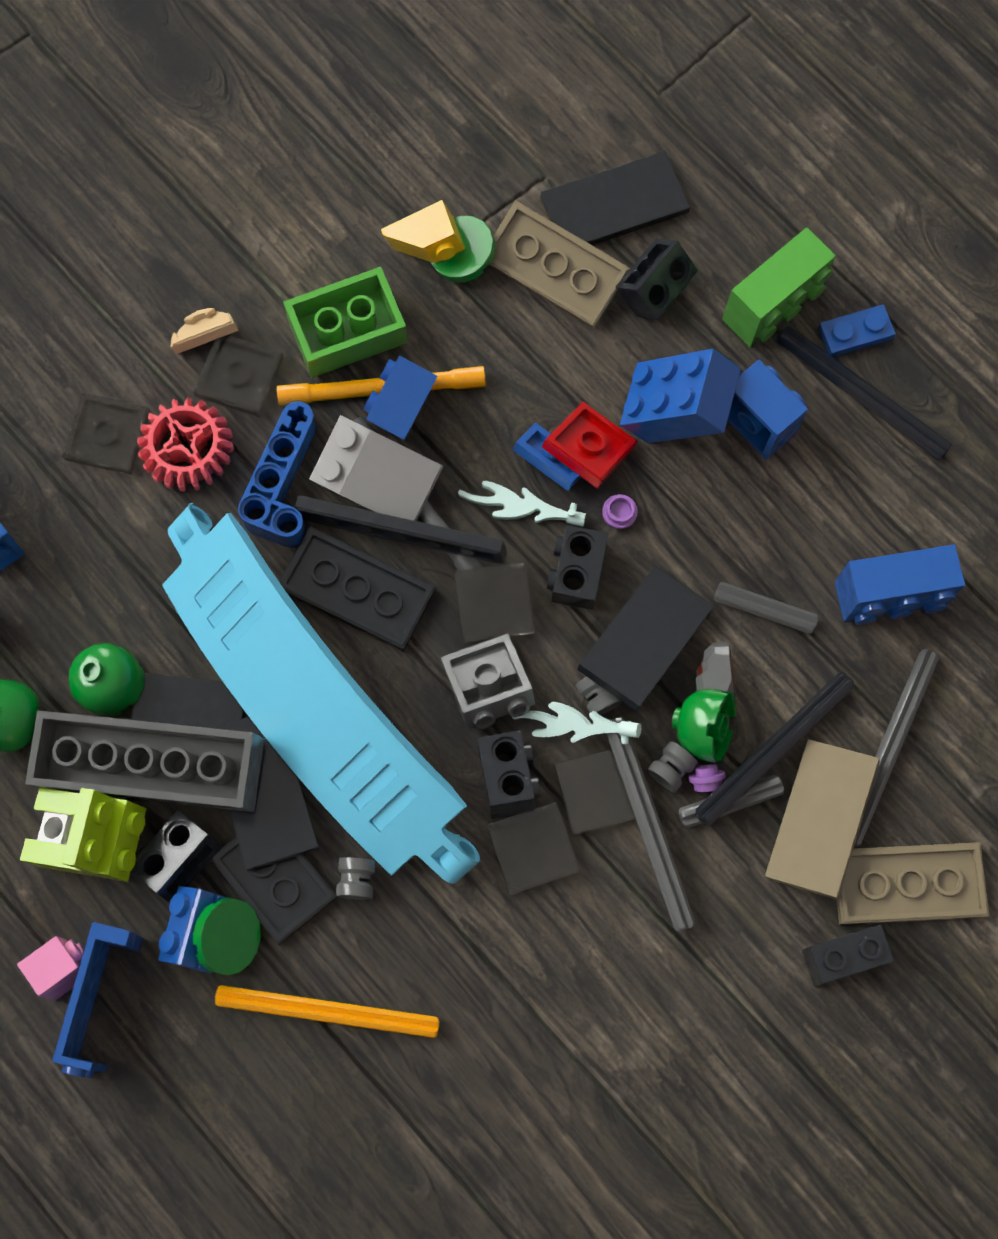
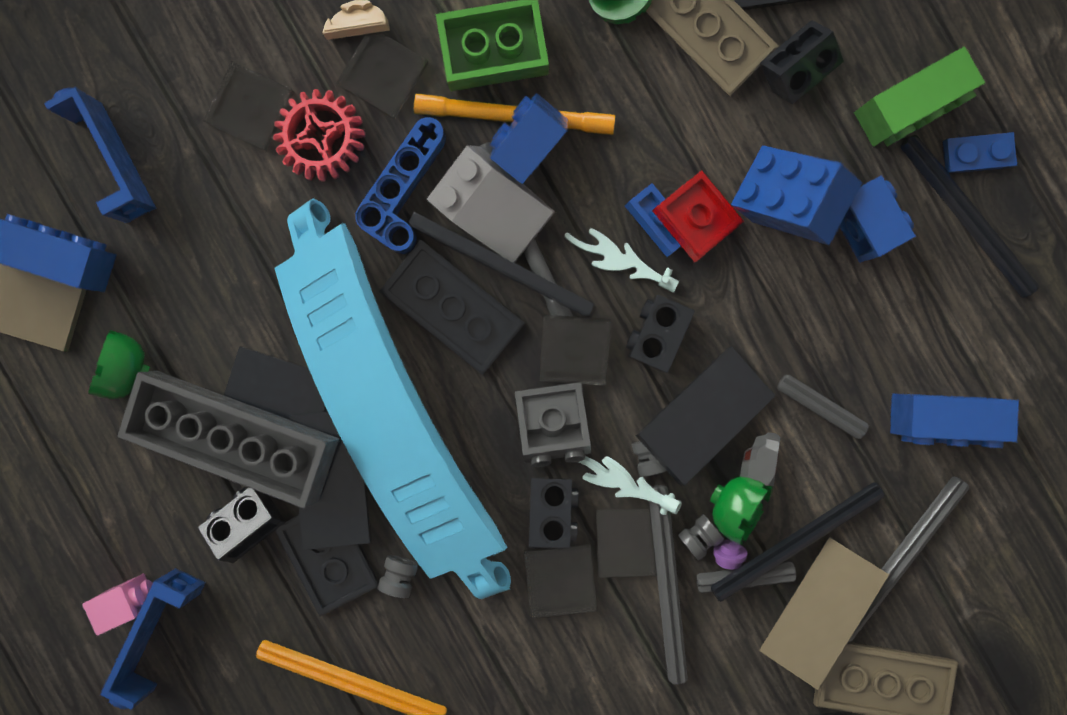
camera: 15 degrees right, 15 degrees up
lime brick [20,787,146,882] -> none
green cylinder [68,643,145,717] -> none
blue brick [158,886,227,973] -> none
green tile [193,898,261,976] -> none
medium lavender plate [602,494,638,529] -> none

